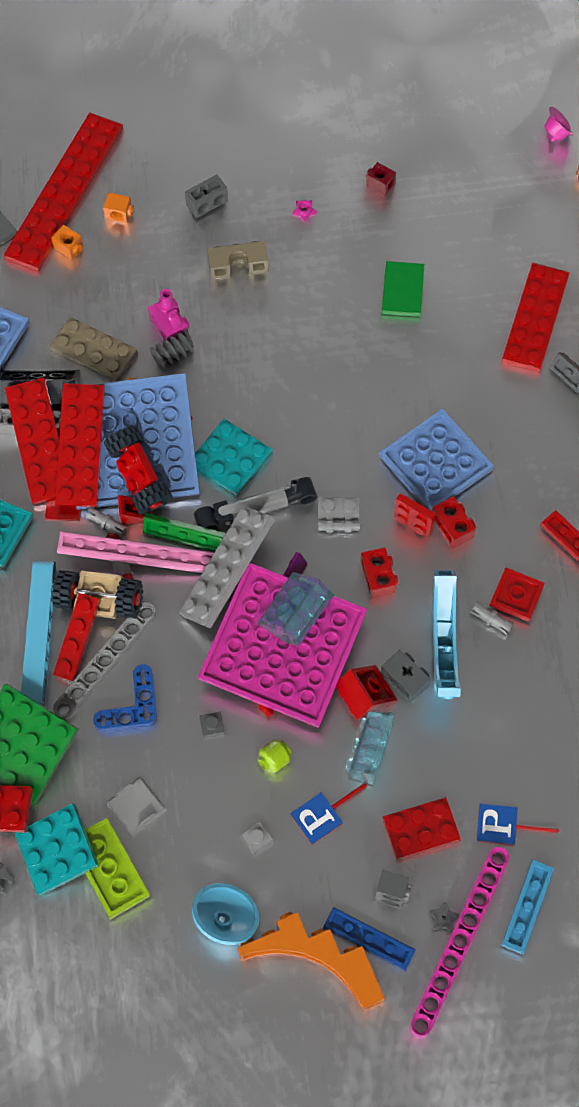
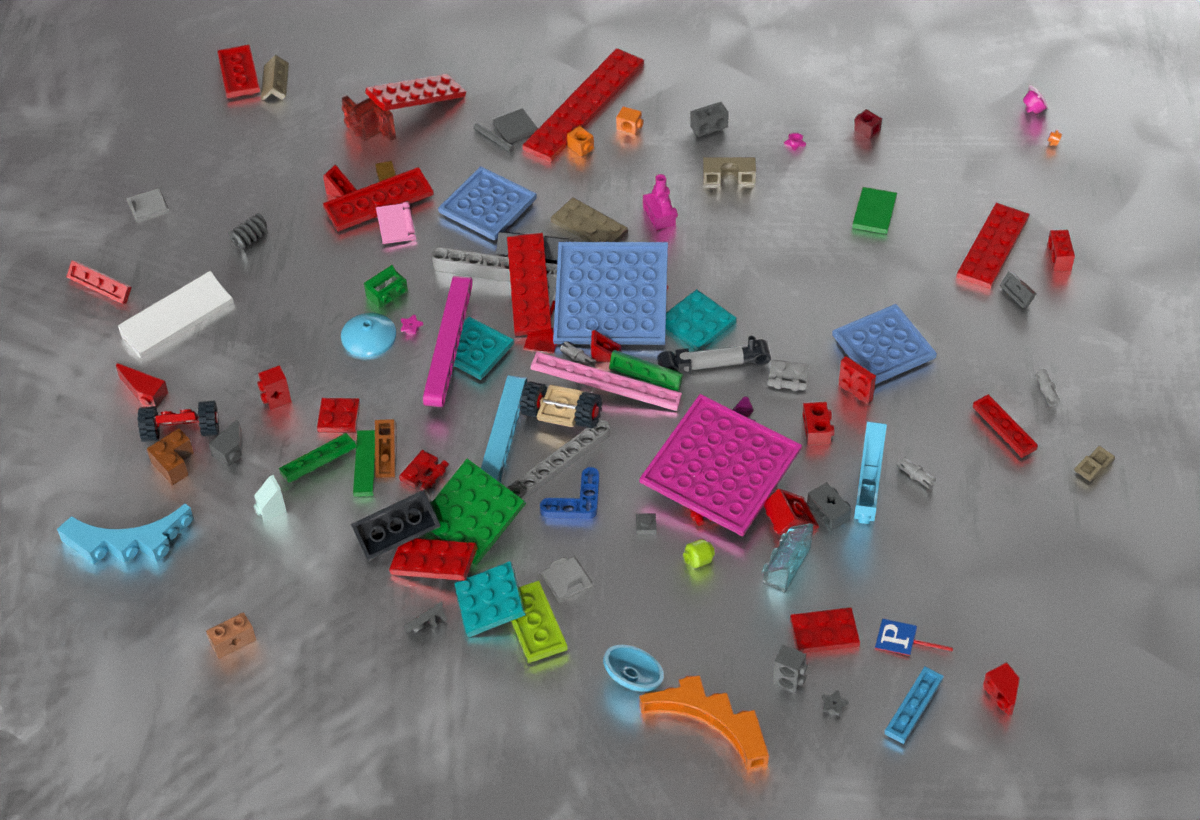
camera: 10 degrees right, 15 degrees down
red plate [53,593,101,681] -> none
red plate [55,383,105,508] -> none
plate [104,425,173,514] -> none
dark grey piece [150,330,194,368] -> none
light grey plate [179,506,275,629] -> none
light grey plate [241,822,273,854] -> none
clear light blue slope [257,572,334,647] -> none
blue piece [291,783,367,845] -> none
blue tile [323,907,416,971] -> none
dark pink beam [410,847,509,1039] -> none
red brick [432,496,476,549] -> none
red plate [489,567,545,622] -> none

